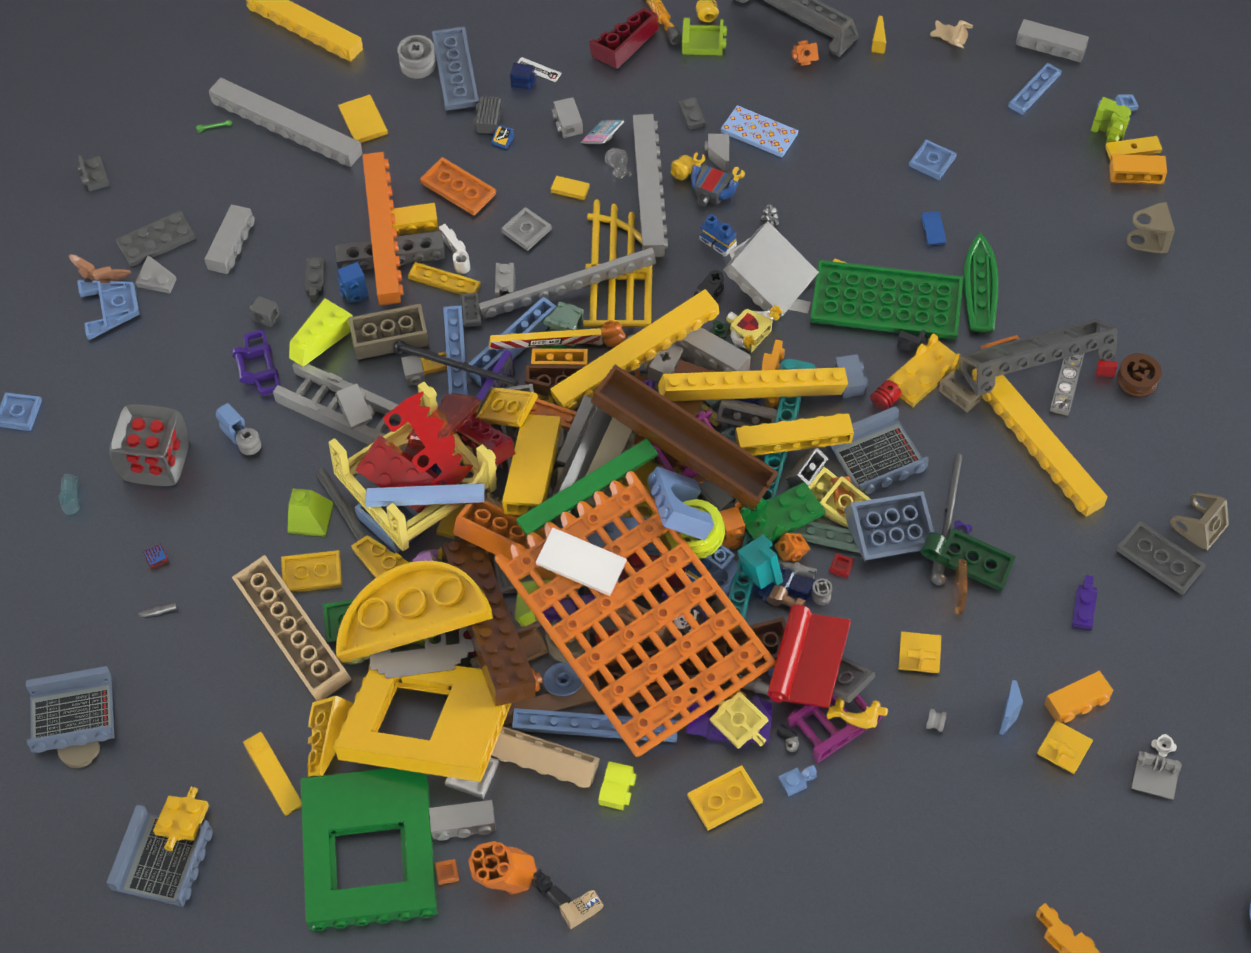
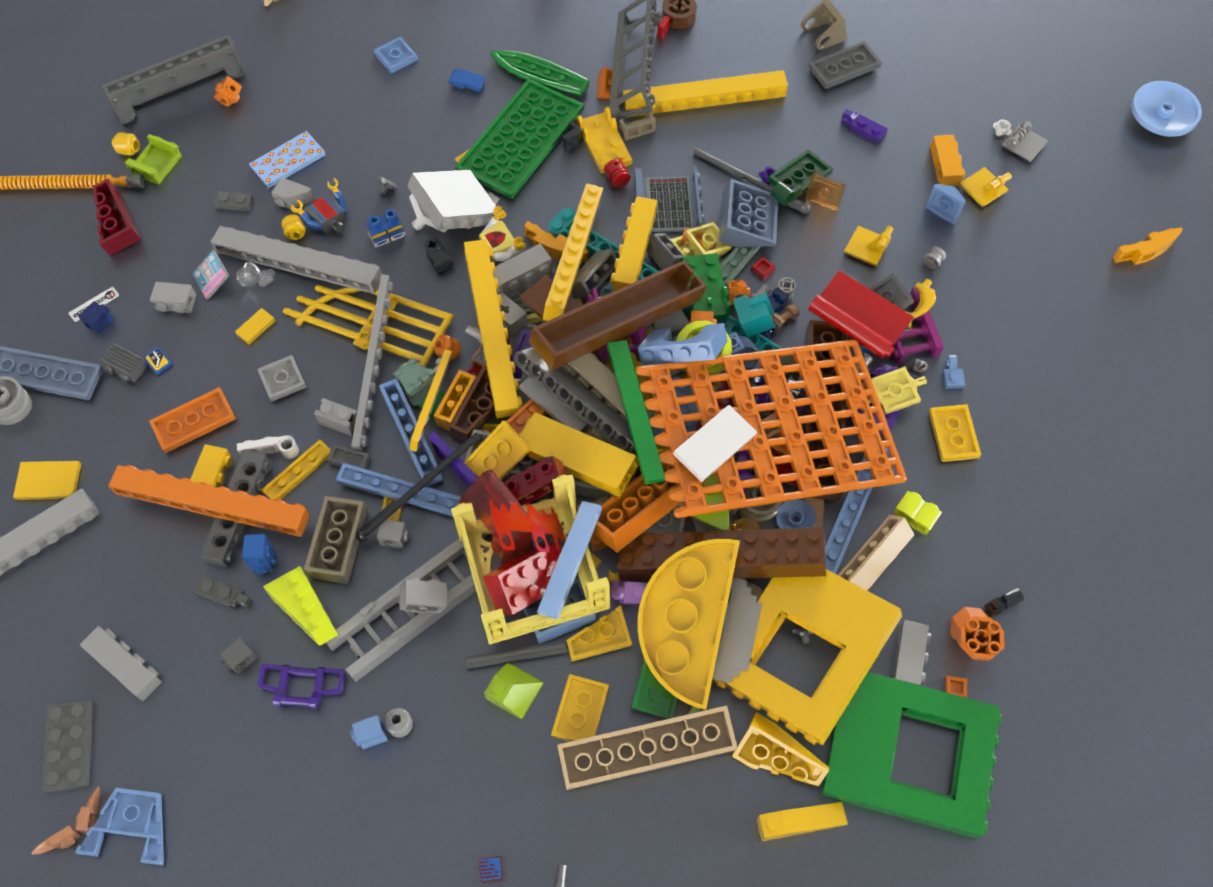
camera: 70 degrees left, 5 degrees up
dark grey piece [110,404,189,486] -> none
light grey wing [135,256,176,294] -> none
tan leg [560,890,604,929] -> none
sand blue brick [834,354,868,398] -> none
yellow slope [871,16,886,54] -> none
tile [1050,353,1085,416] -> none

